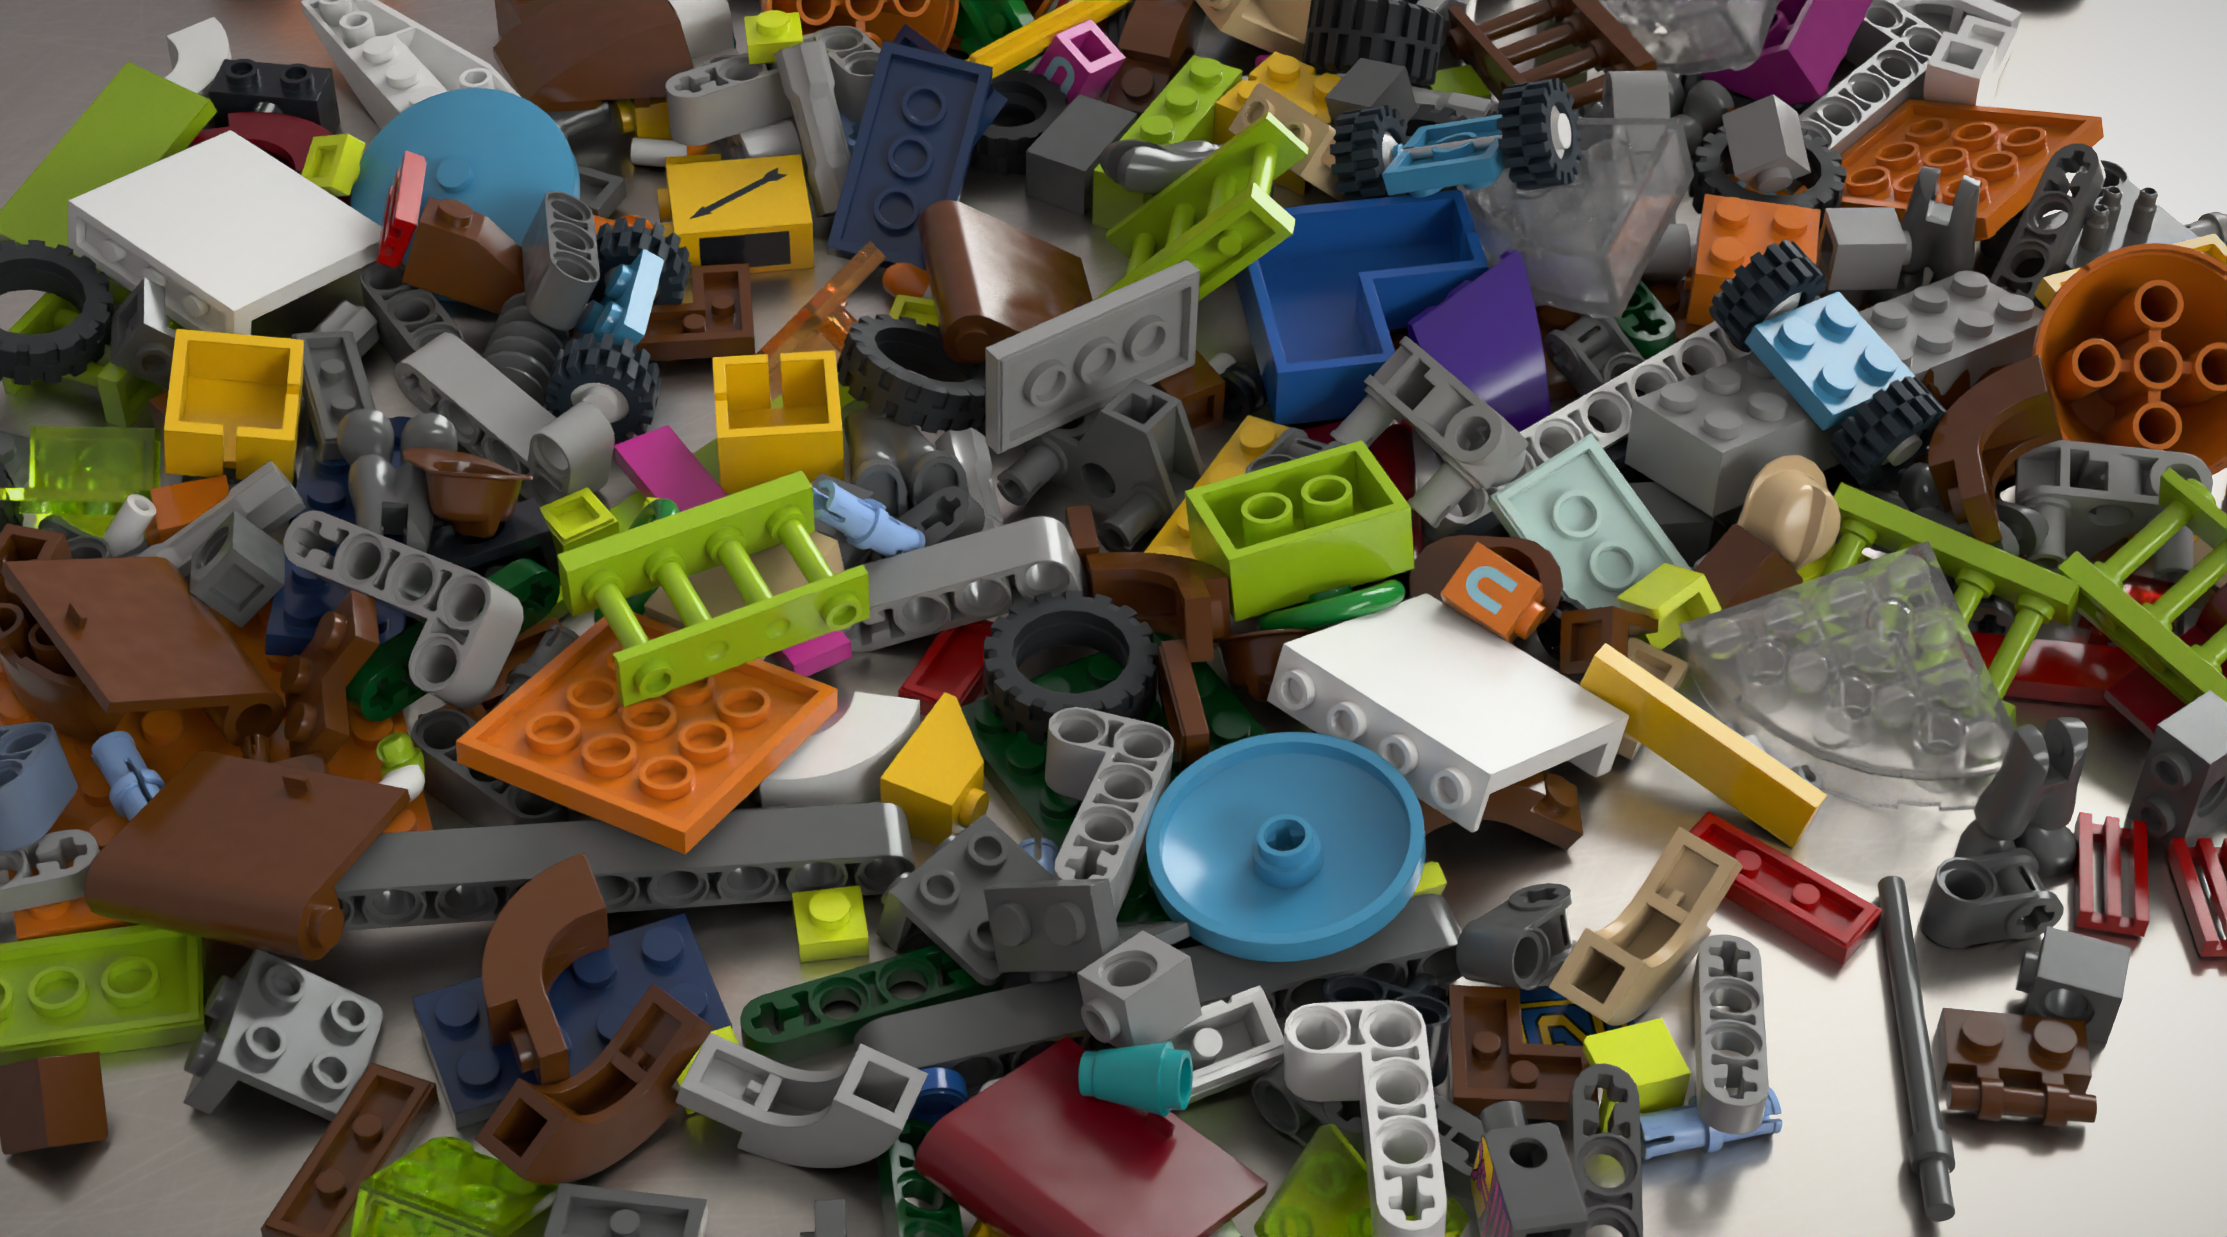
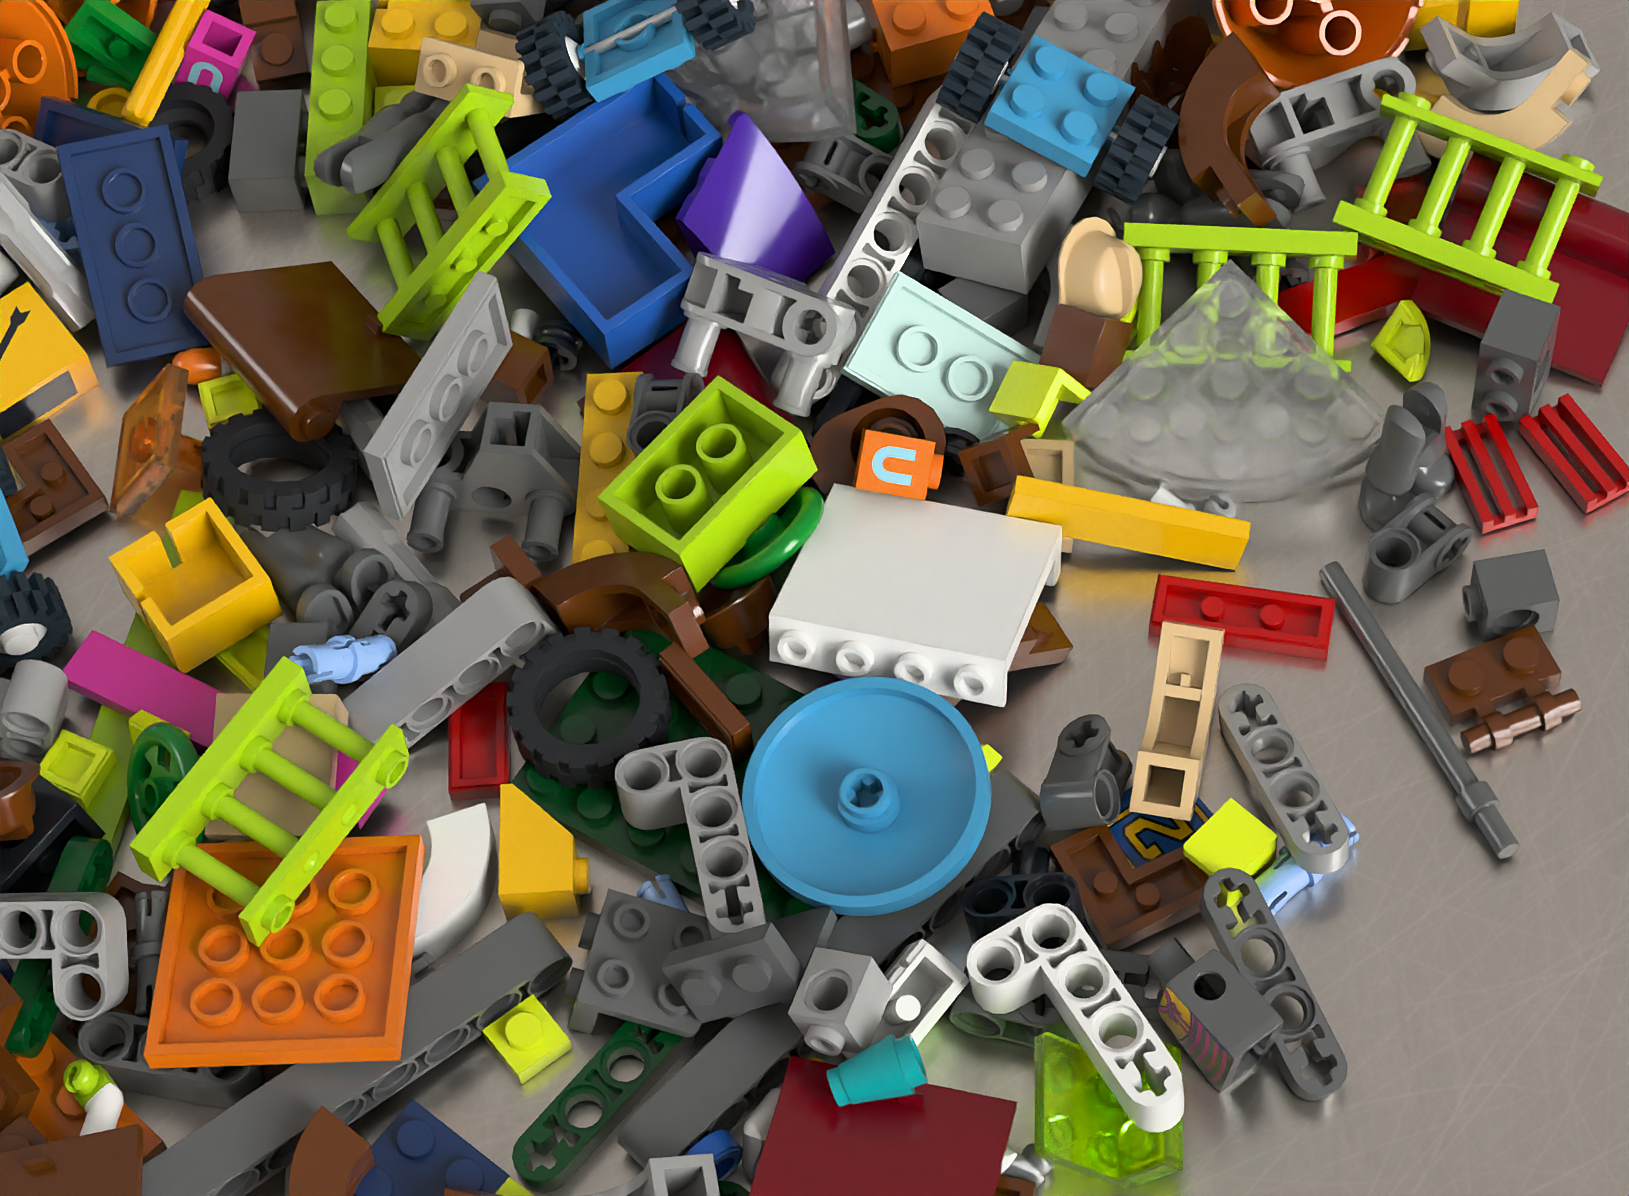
camera: 20 degrees left, 15 degrees up
none -> neon yellow tile [1370,300,1431,382]

